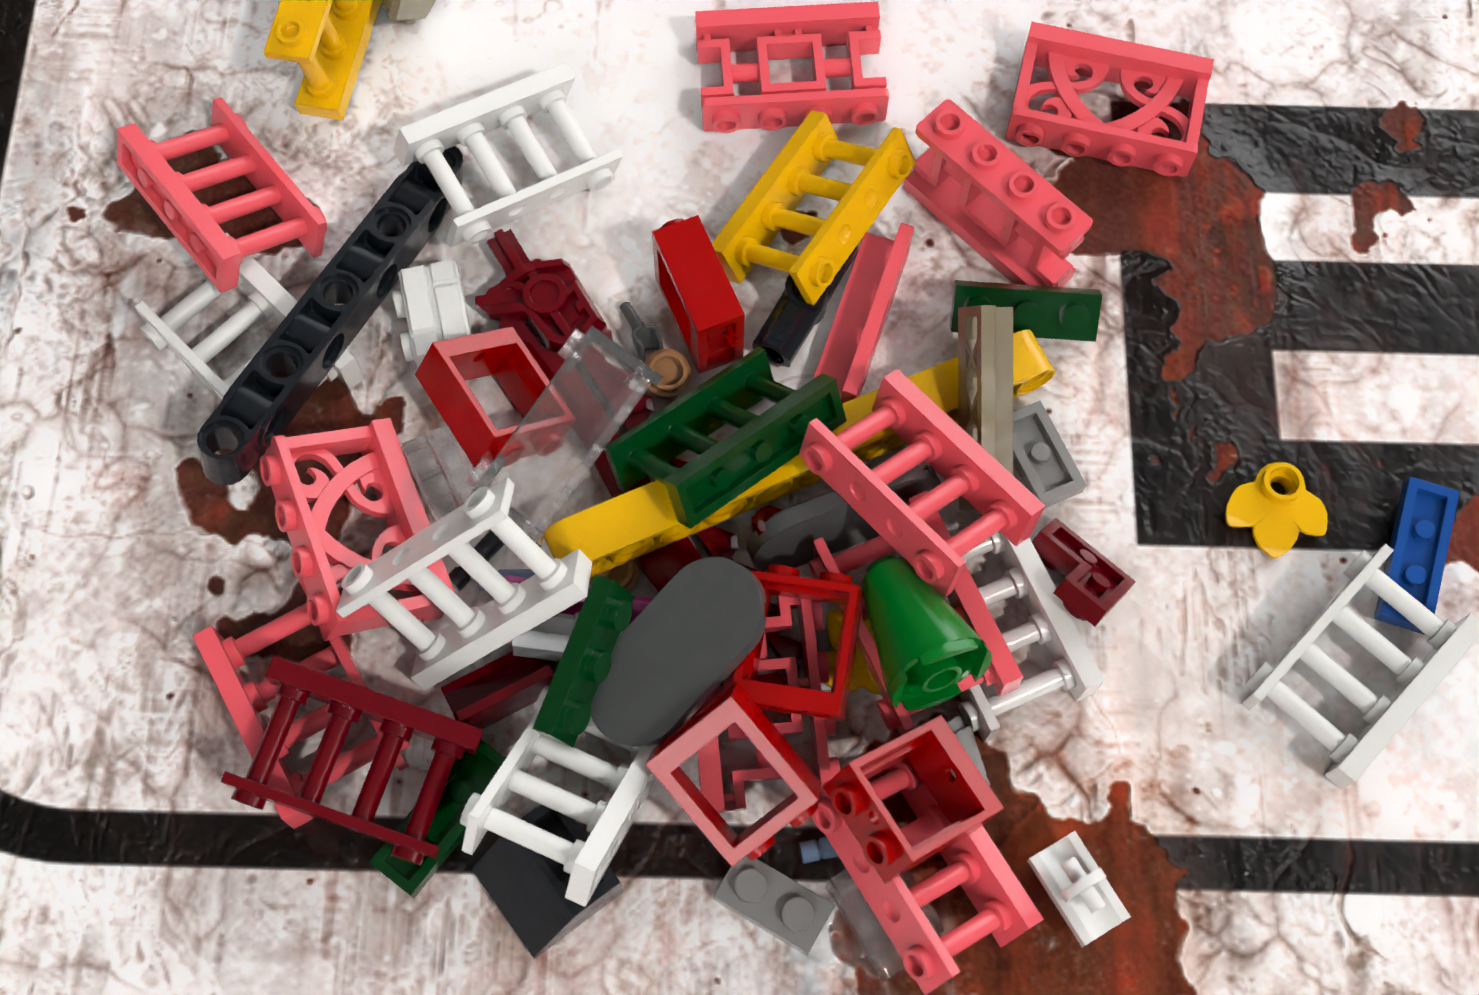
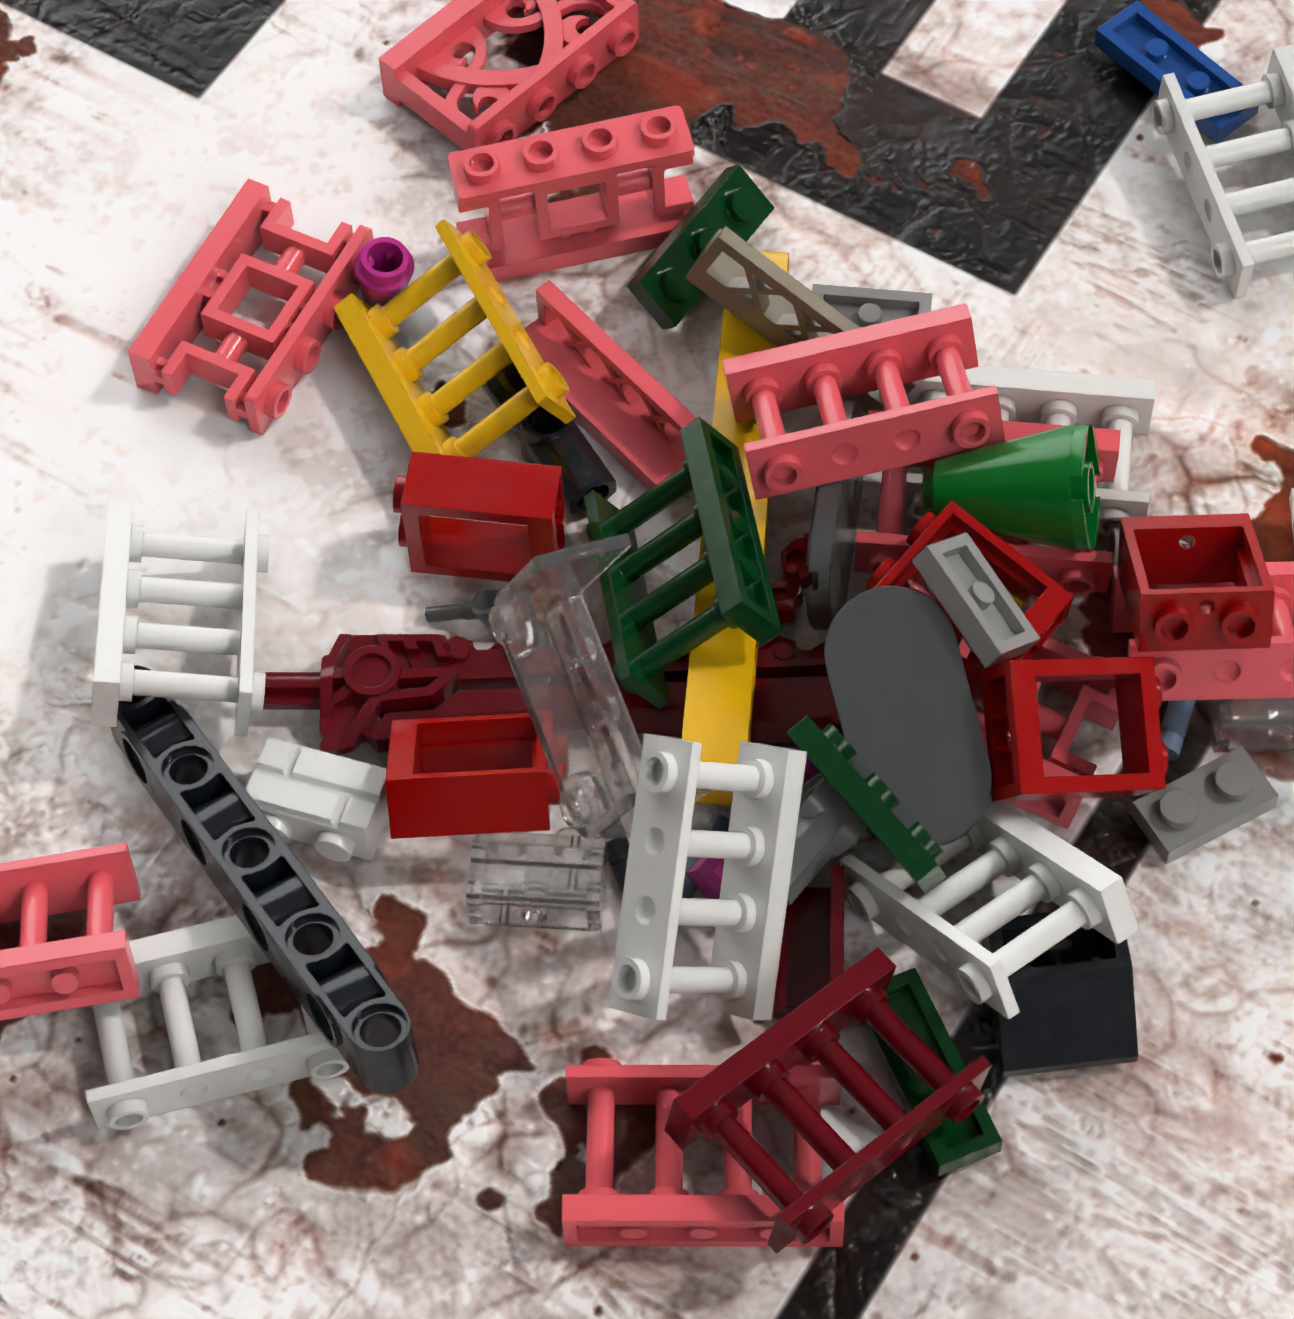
camera: 55 degrees left, 10 degrees down
coral fence [260,418,455,641] -> none
dark red plate [1032,518,1136,627] -> none
yellow plate [1225,462,1328,559] -> none
none -> dark pink cone [354,237,415,307]
none -> light grey plate [912,532,1041,668]

